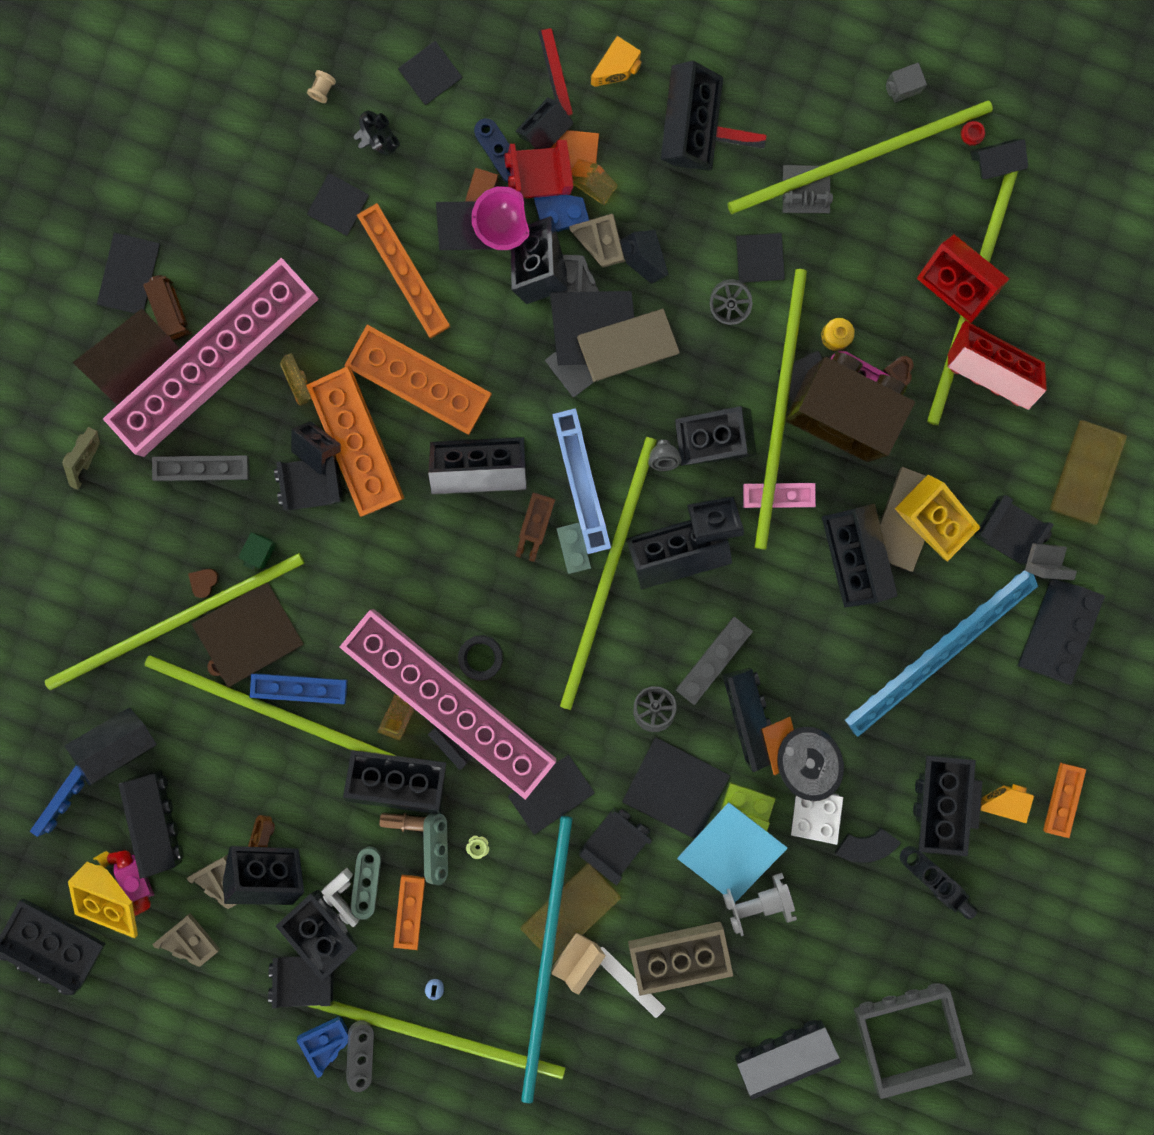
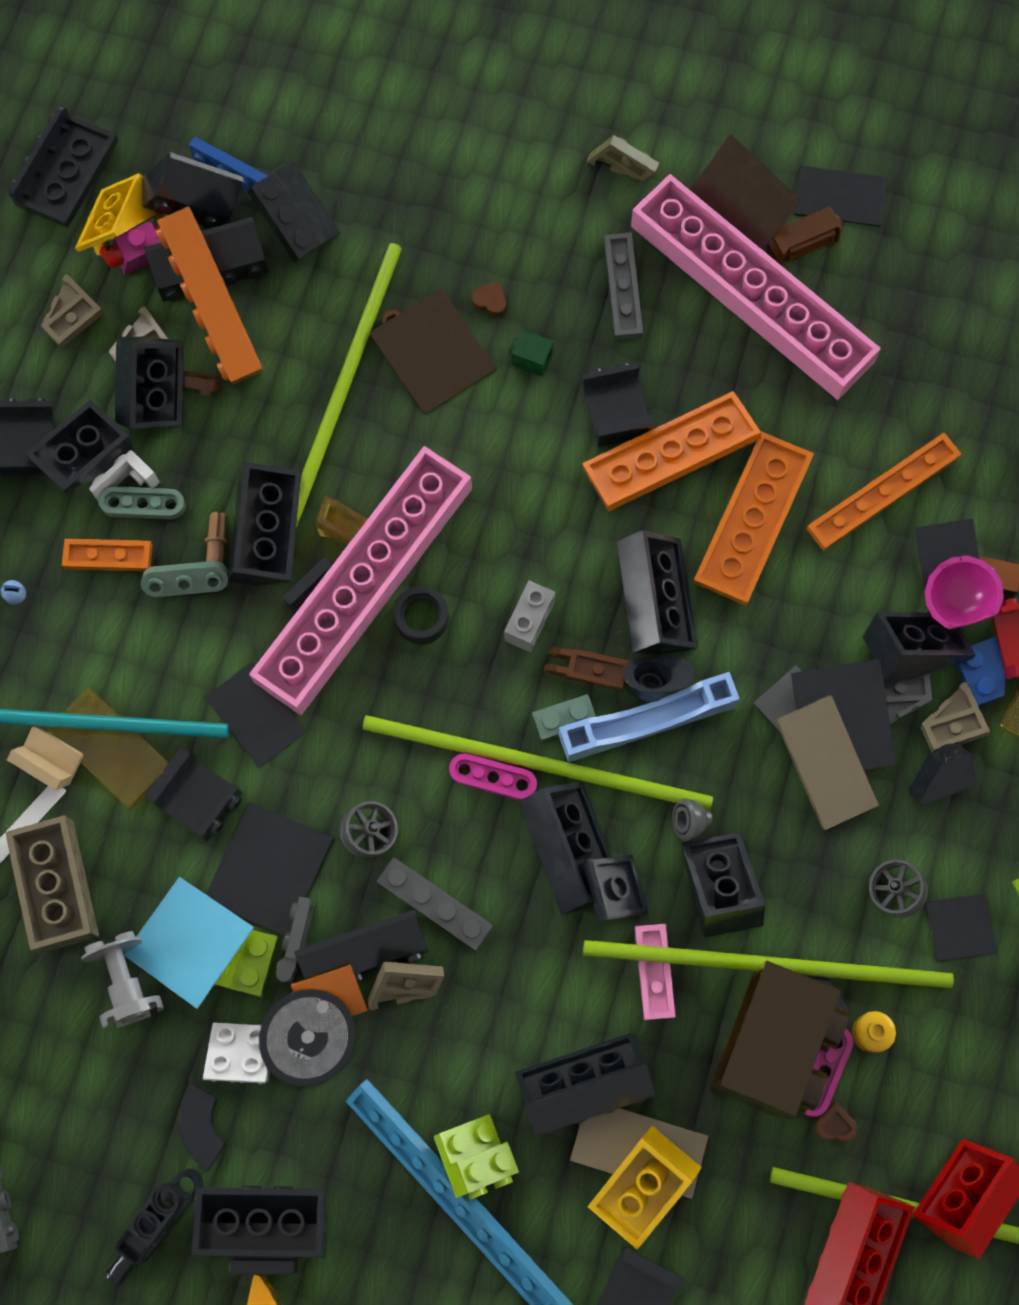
camera: 85 degrees right, 15 degrees down
lime piece [45,553,305,690] -> none
blue plate [250,673,348,704] -> none
clear yellow plate [280,353,311,406] -> none
black panel [291,421,341,475] -> none
black piece [307,173,369,236] -> none
yellowish green plate [466,836,489,859] -> none
none -> black slope [142,152,244,229]
none -> orange brick [155,207,264,384]
none -> dark grey hinge [275,896,315,983]
none -> dark tan wing [367,962,444,1010]
none -> lime plate [433,1114,519,1200]
none -> dark pink plate [449,754,537,801]
none -> light grey brick [504,580,555,653]
none -> black piece [623,657,695,703]

